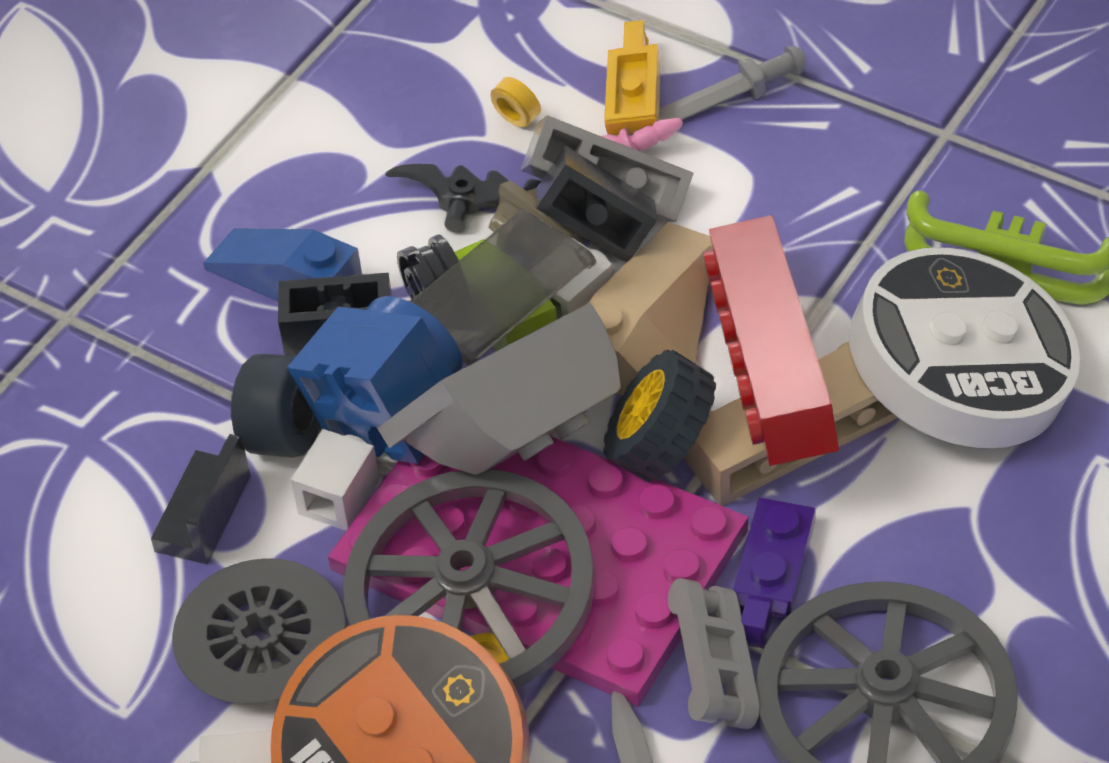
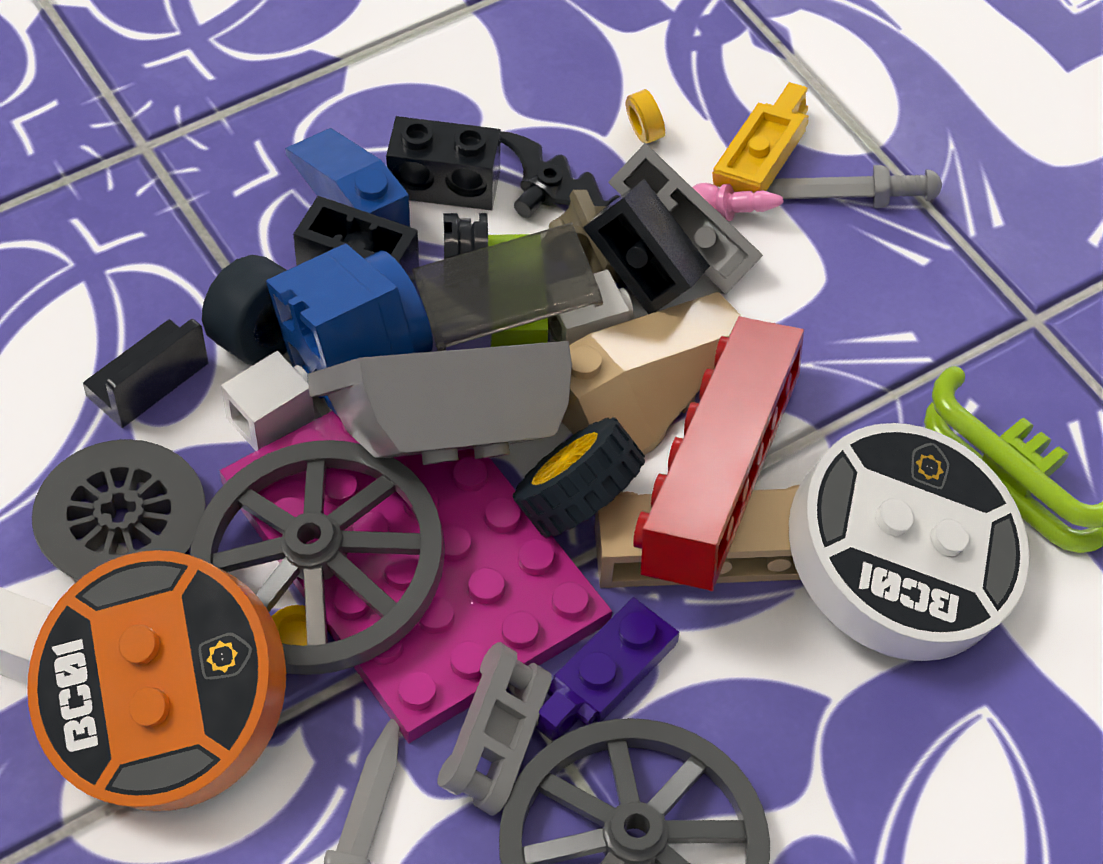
camera: 20 degrees right, 5 degrees up
none -> black brick [386,116,501,211]

